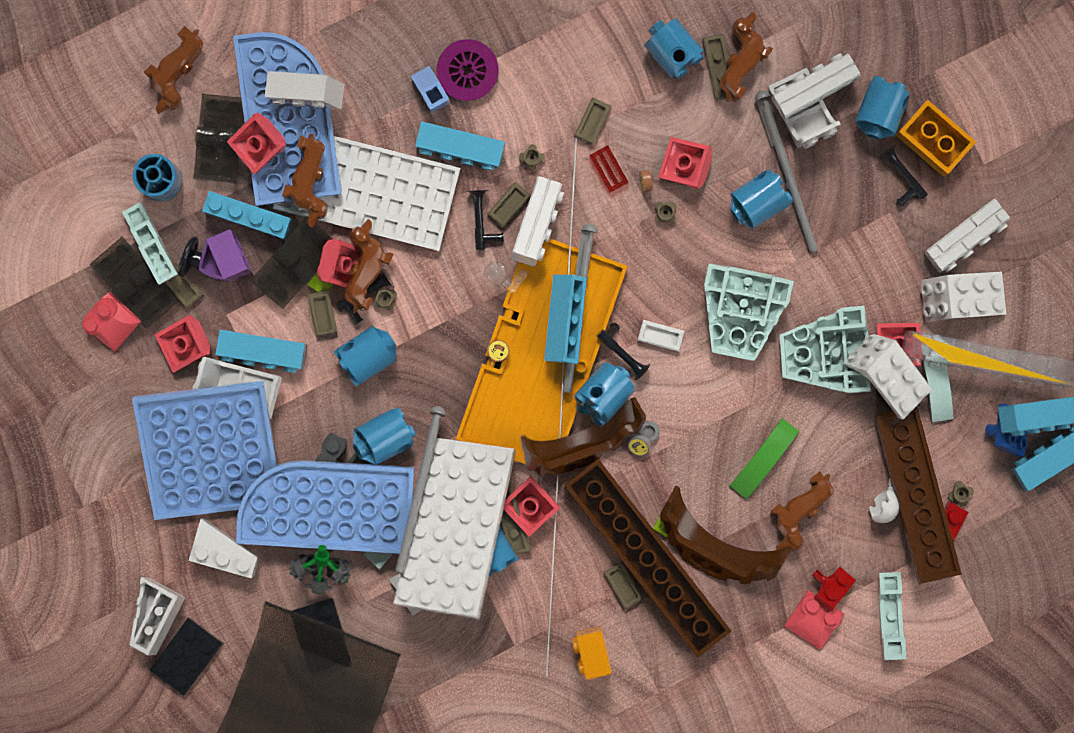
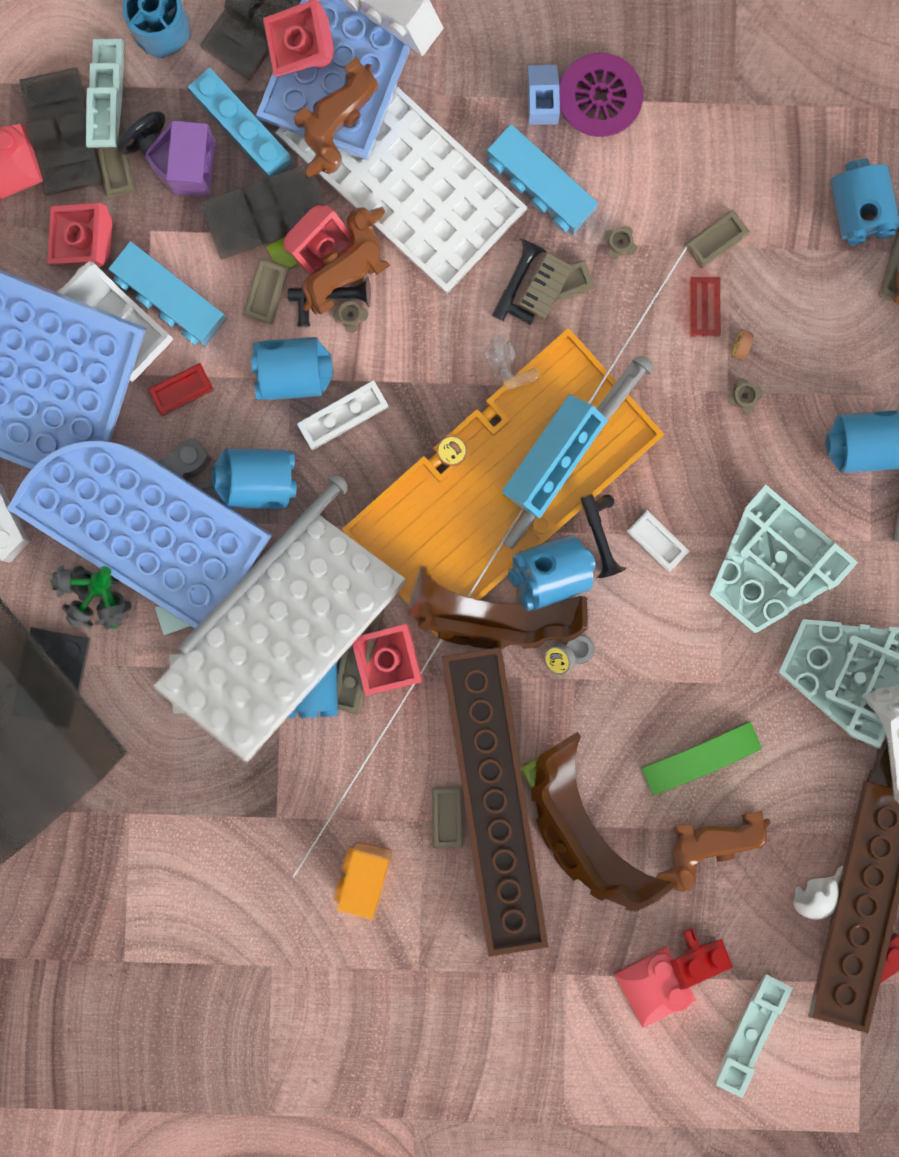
camera: 25 degrees right, 0 degrees up
white brick [511,176,564,267] -> none
coral slope [658,137,712,189] -> none
none -> red tile [147,363,214,416]
none -> white plate [297,380,389,451]
none -> dark tan tile [519,253,574,320]

